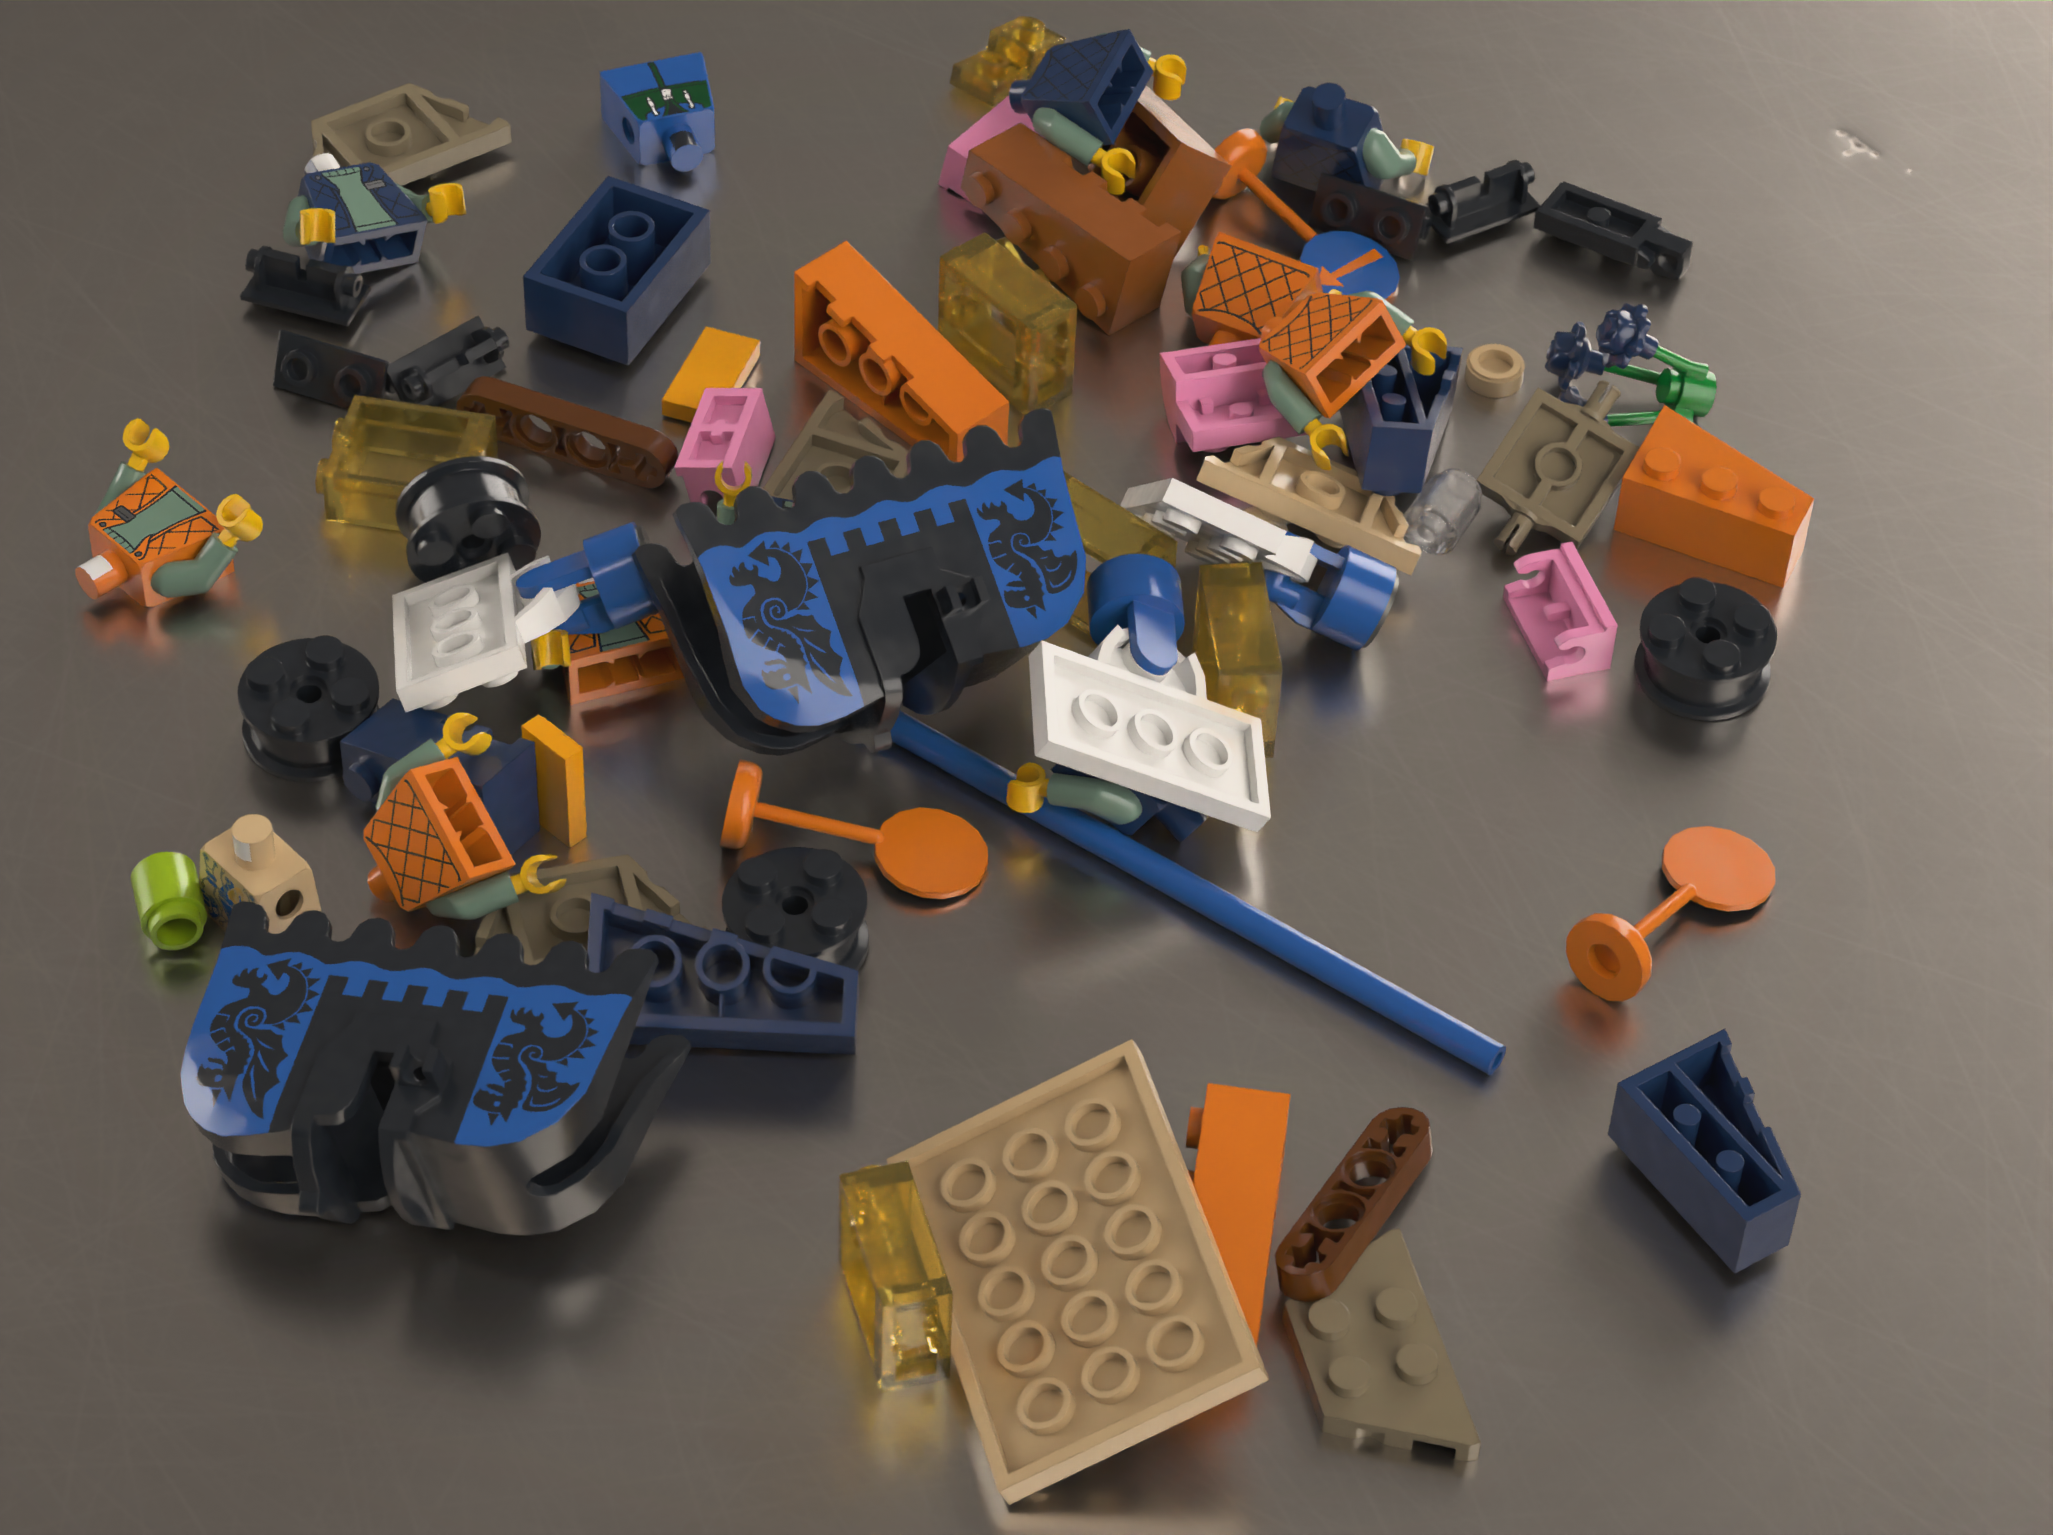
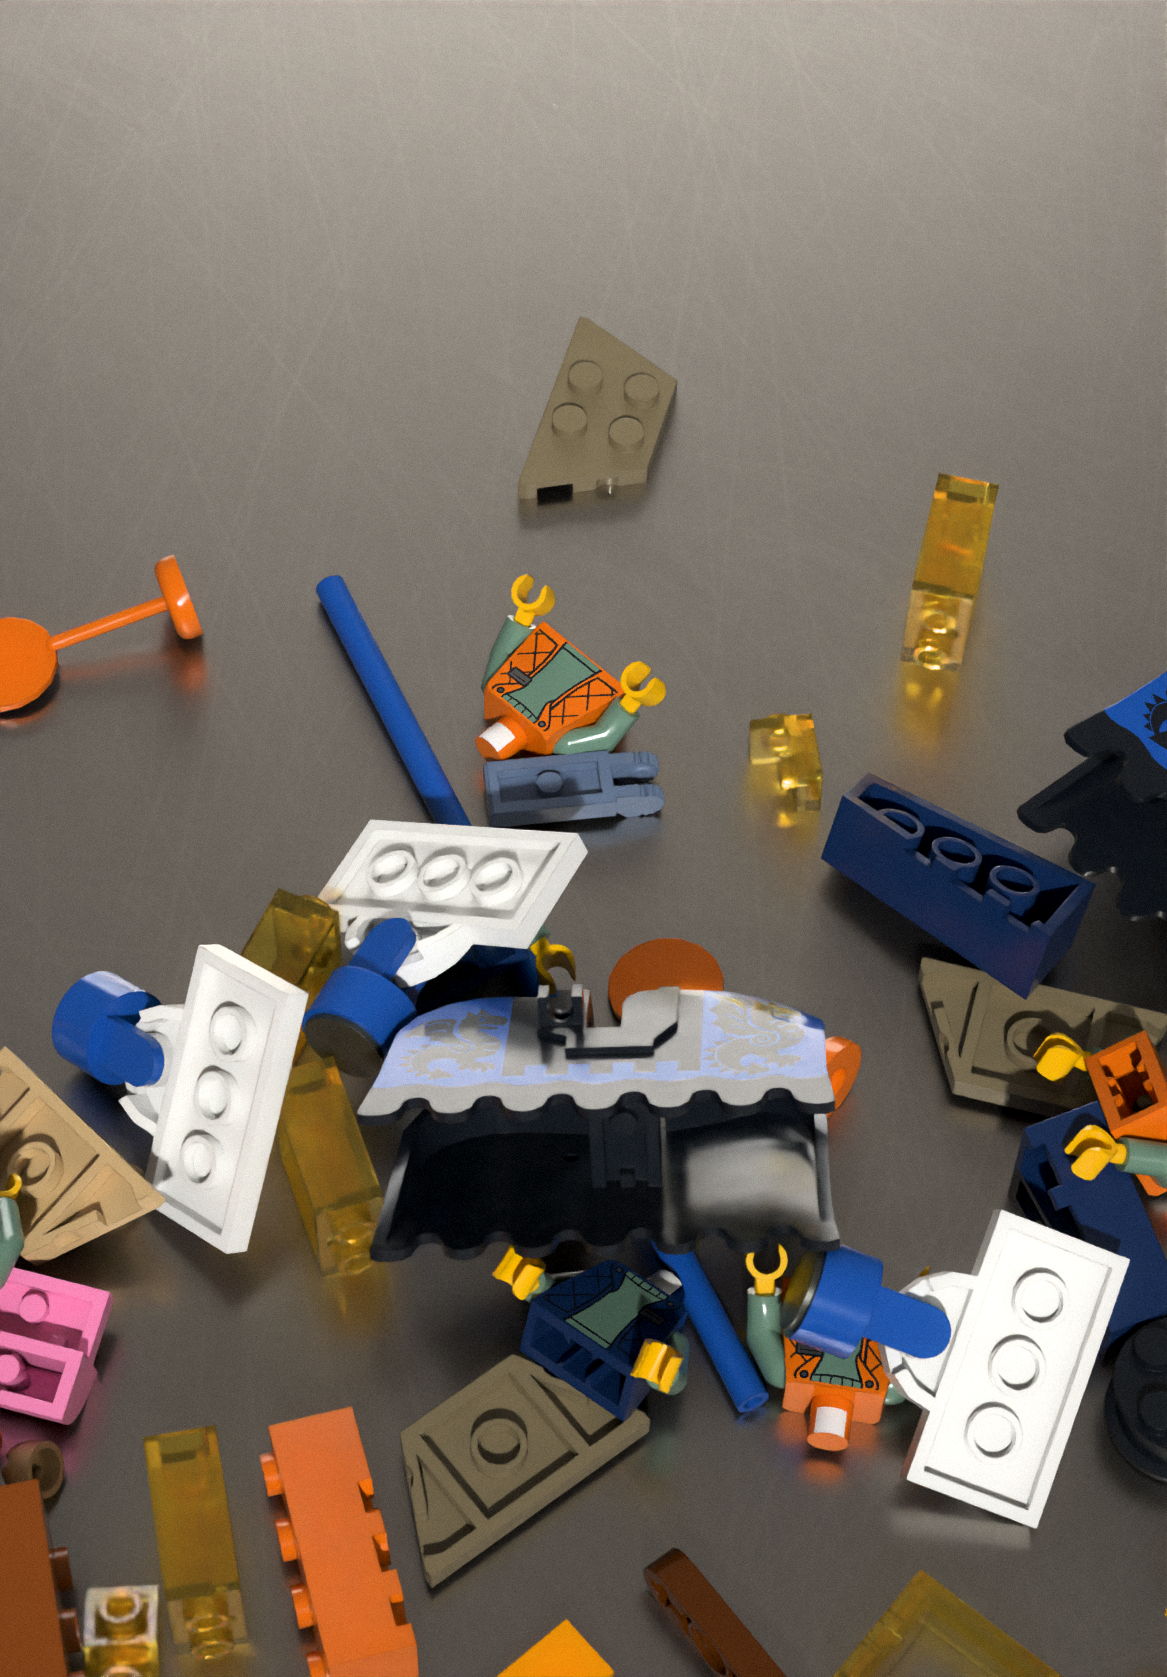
camera: 150 degrees left, 10 degrees up
black wheel [395,456,541,583] -> none
light orange tile [521,714,587,848] -> none
bright pink hinge [674,388,776,506] -> none
black wheel [722,847,869,970] -> none
tan plate [886,1039,1269,1505] -> none
orange wedge [1186,1083,1291,1347] -> none
reddish brown beam [1275,1107,1433,1302] -> none
dark blue wedge [1608,1029,1801,1273] -> none
none -> tan hinge [2,1440,64,1499]
none -> torso [475,574,666,762]
none -> sand blue hinge [483,750,666,828]
none -> clear yellow bracket [748,713,823,813]

